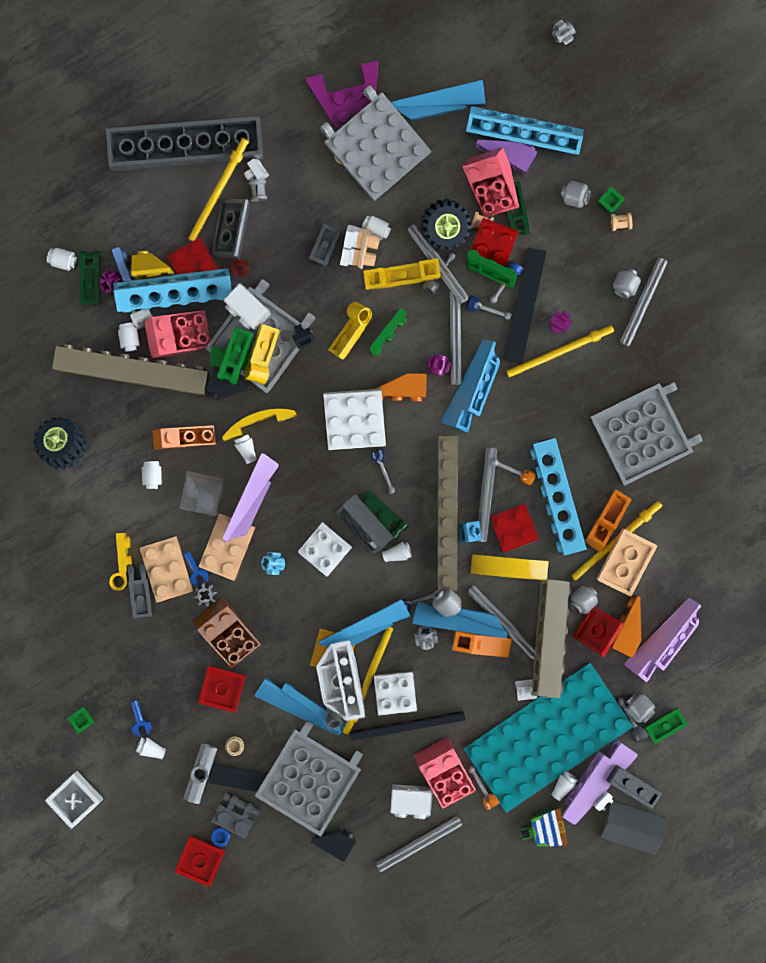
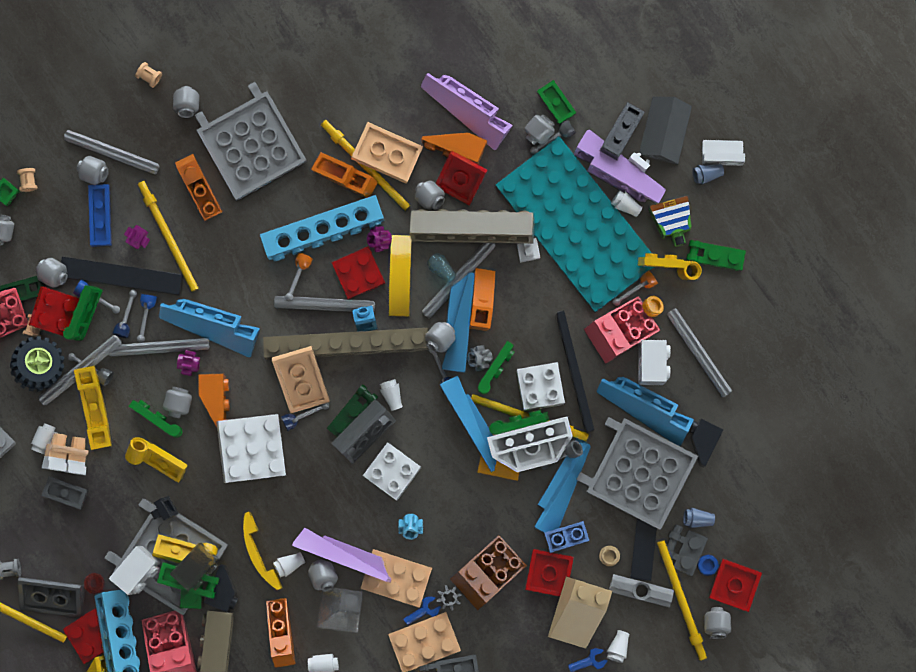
camera: 90 degrees left, 5 degrees down
none -> light grey head [36,258,68,288]
none -> blue plate [88,184,112,247]
none -> light nougat bush [135,62,162,88]
none -> hinge [137,294,157,343]
none -> light grey head [163,387,192,418]
none -> clear smoke brick [170,542,220,591]
none -> light grey head [173,86,199,118]
none -> orange slope [175,154,222,221]
none -> light nougat plate [272,346,330,414]
none -> light grey head [308,559,338,592]
none -> magenta gear [366,226,392,252]
none -> clear light blue cone [427,253,456,283]
none -> green plate [478,341,515,394]
none -> green plate [489,410,549,435]
none -> medium blue slope [544,521,589,553]
none -> tan slope [548,577,612,648]
none -> dark azure wedge [597,377,694,446]
none -> yellow plate [638,253,702,280]
none -> light orange tile [642,296,664,317]
none -> yellow bar [657,540,707,660]
none -> sand blue cone [683,508,715,528]
none -> green plate [686,240,746,271]
none -> sand blue cone [692,164,724,185]
none -> white panel [702,140,745,166]
none -> light grey head [704,607,731,639]

